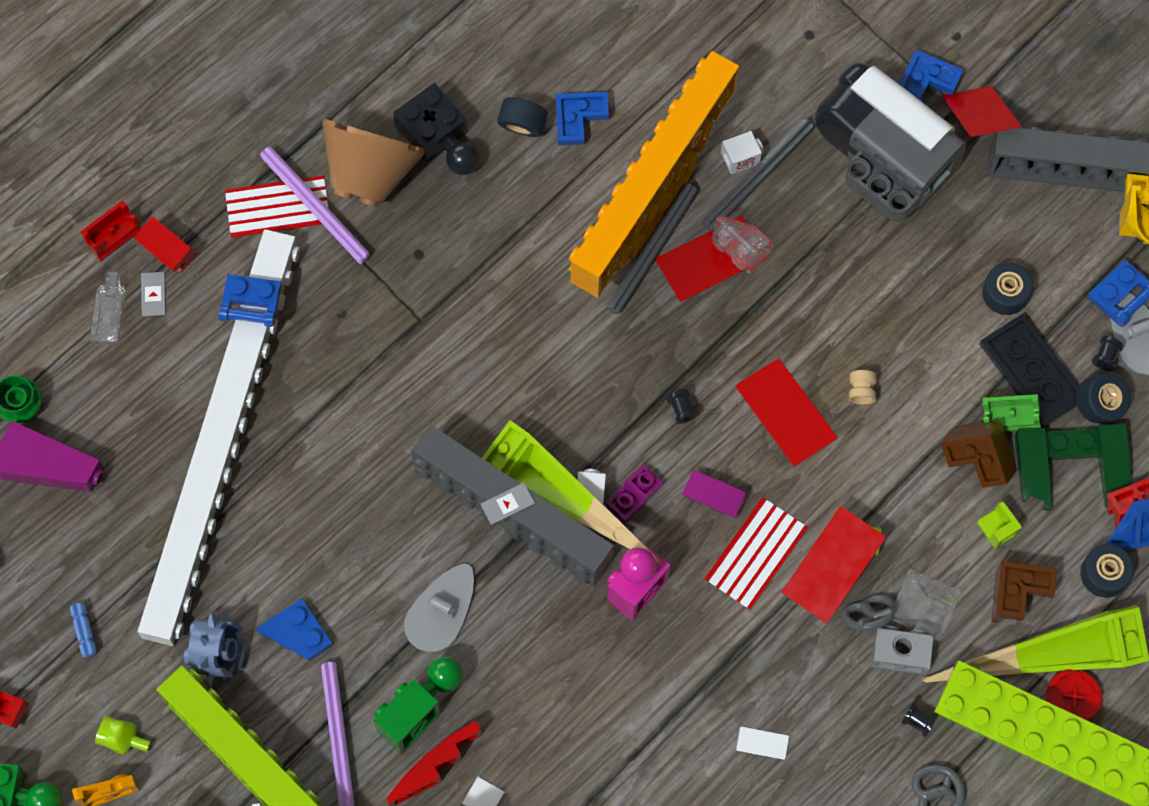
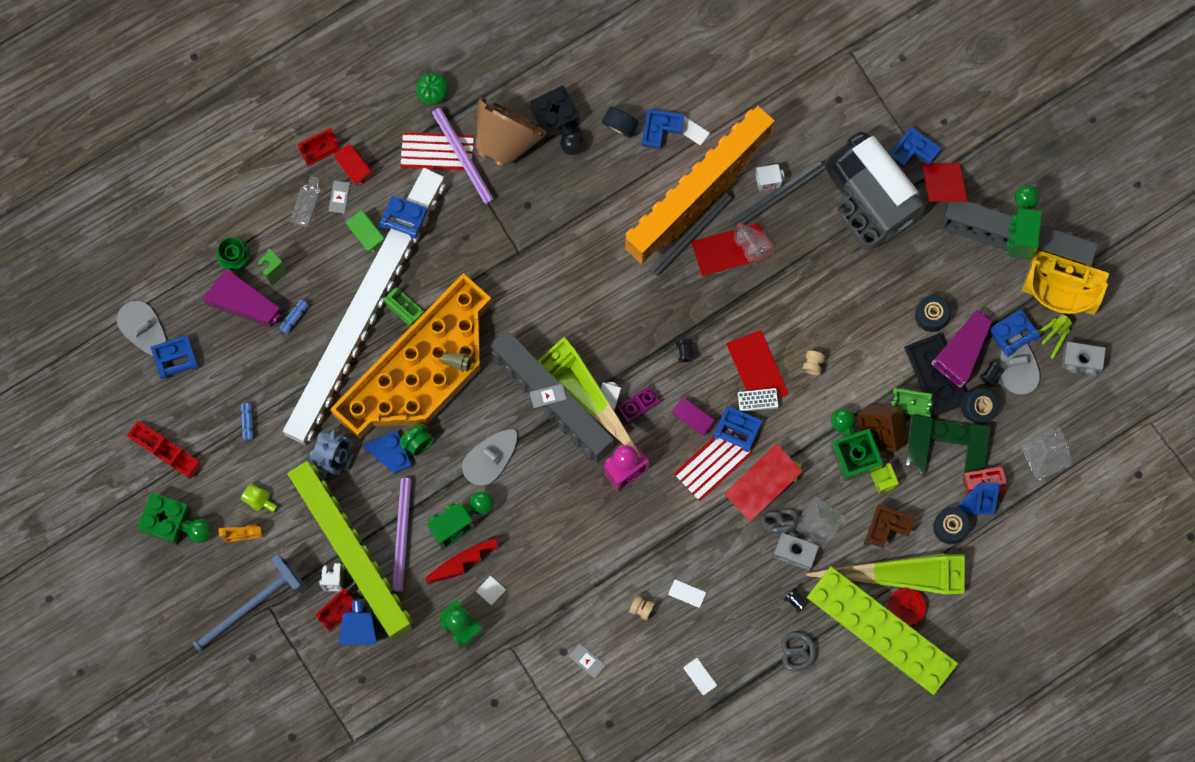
camera: 15 degrees right, 5 degrees up
none -> bright green hinge [258,248,287,287]
none -> medium blue axle [279,300,309,334]
none -> light orange brick [330,273,492,440]
none -> bright green hinge [346,210,386,253]
none -> bright green hinge [383,287,425,327]
none -> green piece [400,423,434,456]
none -> green piece [416,73,449,105]
none -> olive cone [442,352,472,372]
none -> tan wheel [629,595,655,621]
none -> white sticker [682,116,709,145]
none -> blue plate [713,406,762,452]
none -> tile [738,388,778,412]
none -> green brick [831,408,883,482]
none -> magenta slope [931,310,991,388]
none -> green brick [1006,185,1042,259]

